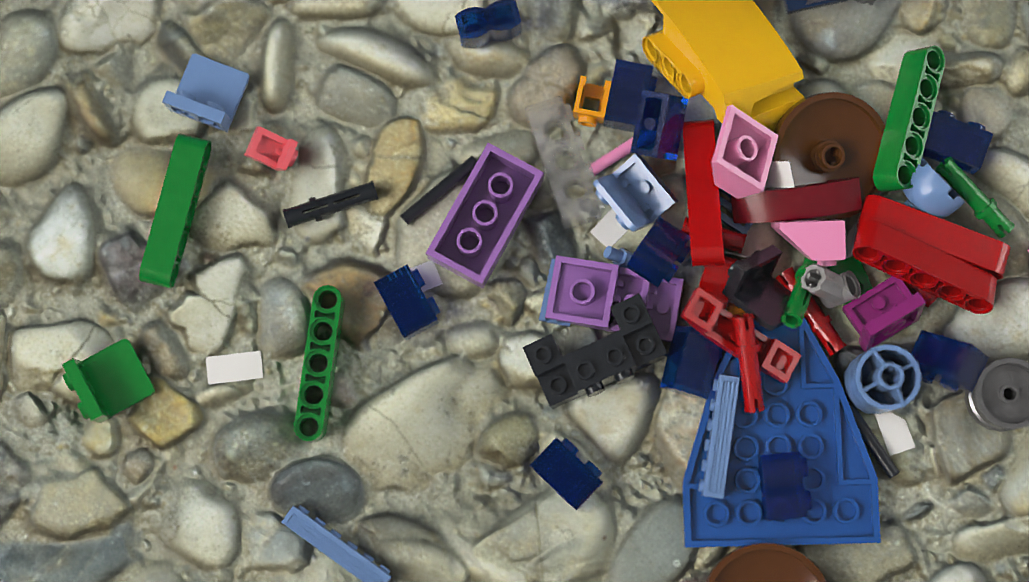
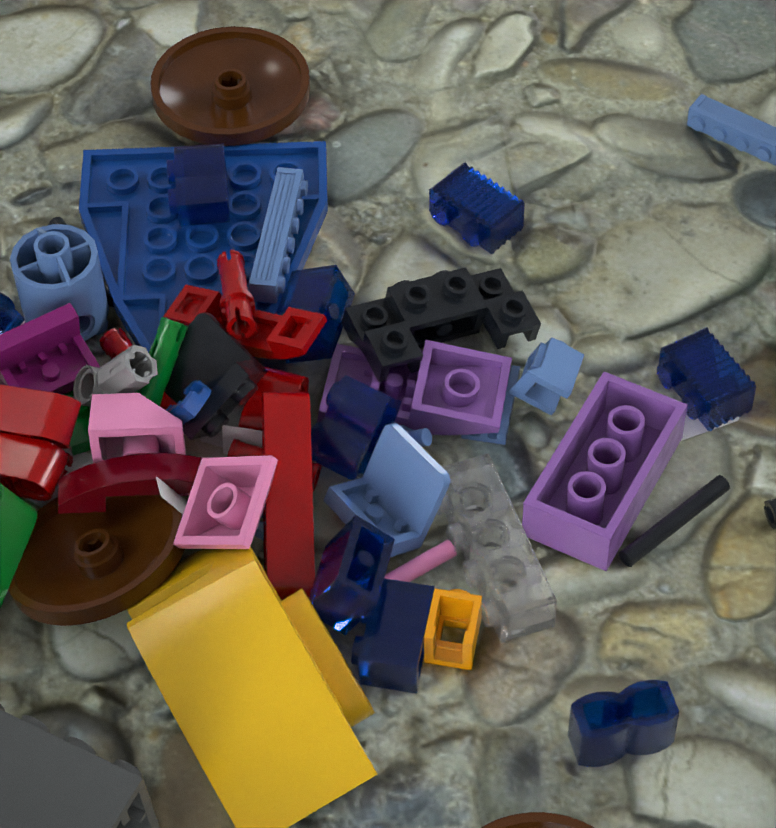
camera: 175 degrees right, 30 degrees down
none -> blue tile [166,380,212,424]
none -> medium blue window [508,337,584,415]

